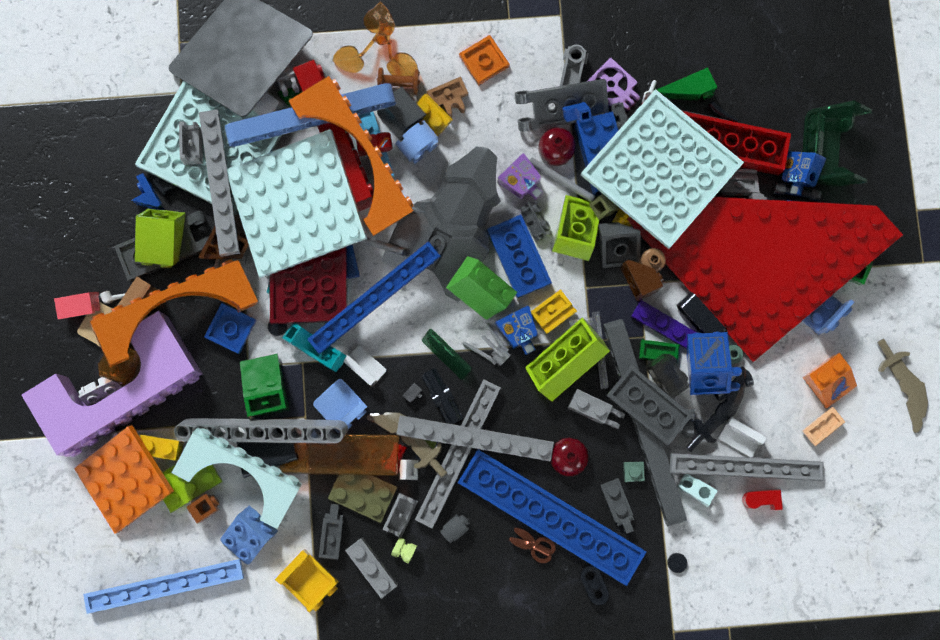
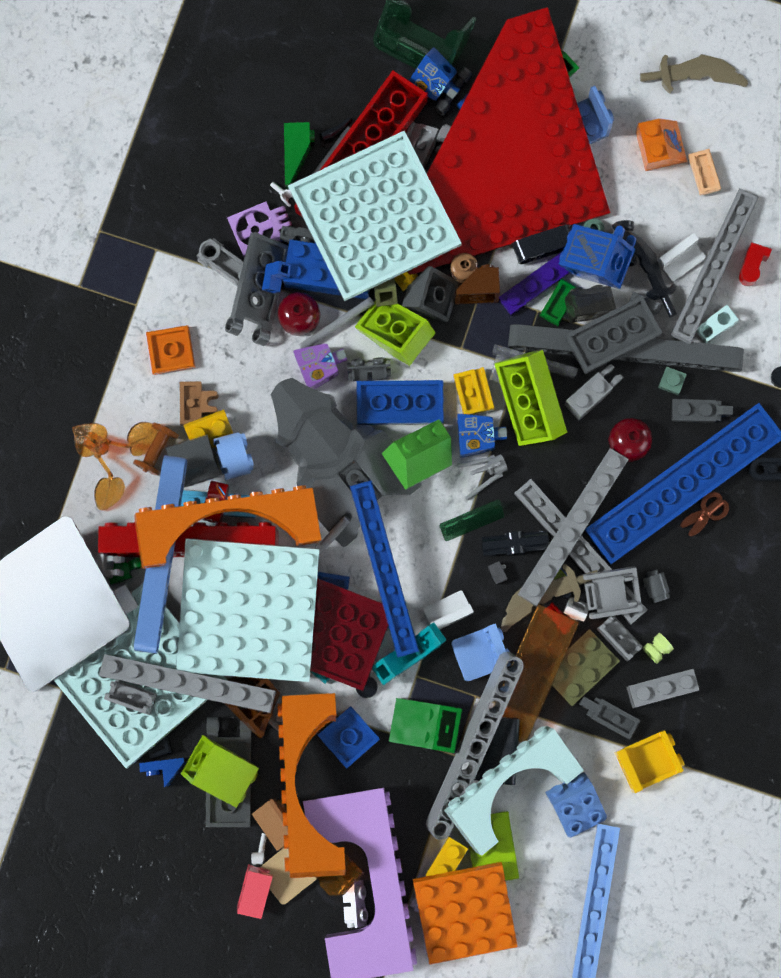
camera: 60 degrees left, 0 degrees up
dark orange brick [186,494,220,524] -> none
none -> light grey container [583,566,643,619]

